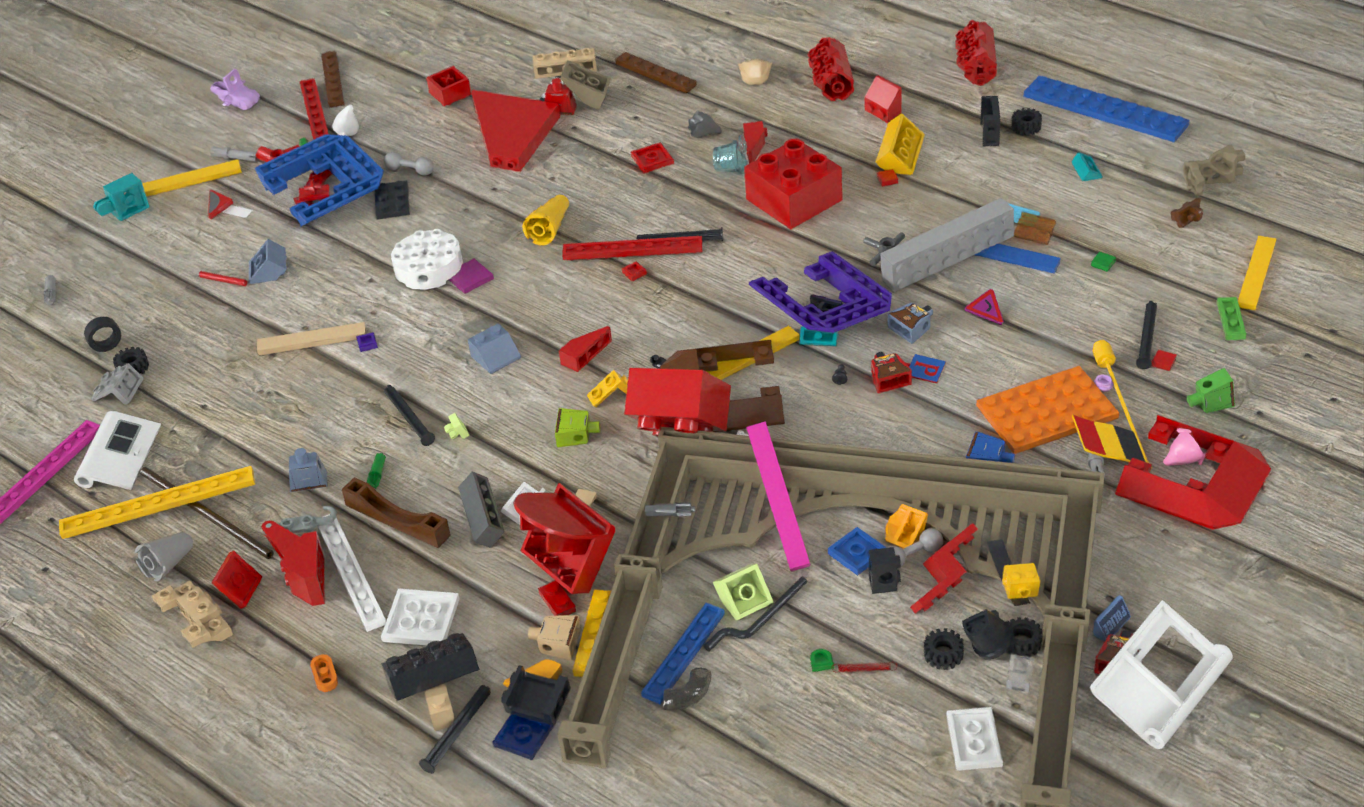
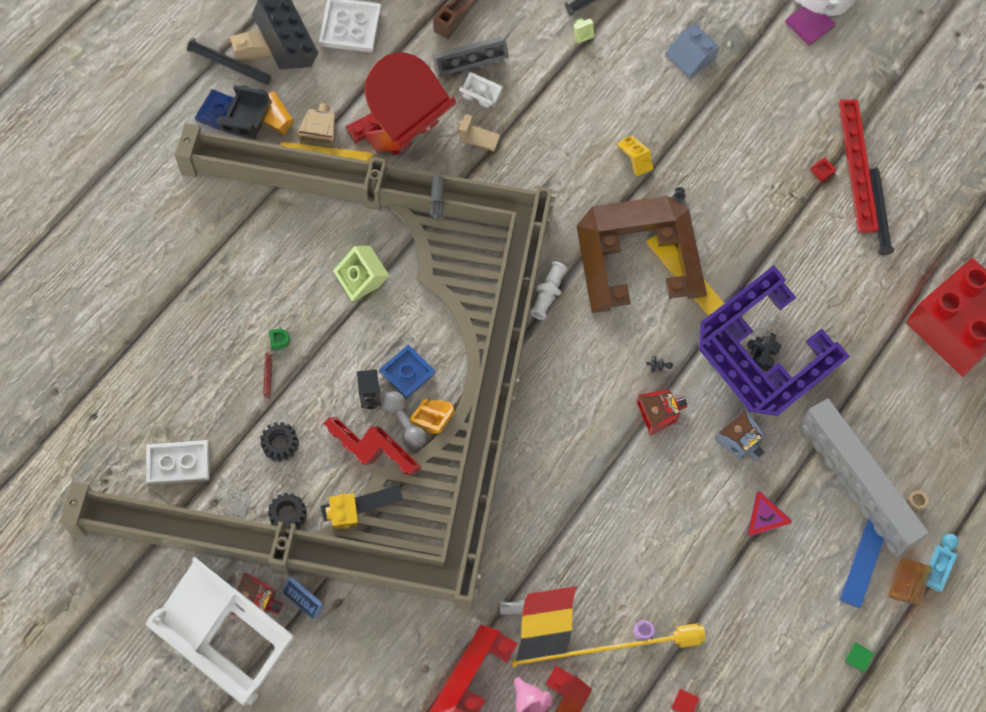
camera: 80 degrees right, 25 degrees up
yellow cone [522,195,569,245] -> none
lime torso [555,408,601,447] -> none
red slope [559,326,612,372] -> none
brick [624,367,731,437] -> none
blue tile [641,603,725,705] -> none
clear smoke cylinder [663,667,712,711] -> none
black piece [704,576,807,651] -> none
dark pink tile [746,421,811,572] -> none
dark grey bar [863,232,905,266] -> none
blue piece [905,354,946,383] -> none
black container [962,609,1013,660] -> none
blue torso [966,431,1015,463] -> none
orange plate [976,366,1119,454] -> none
black axle [1136,301,1157,369] -> none

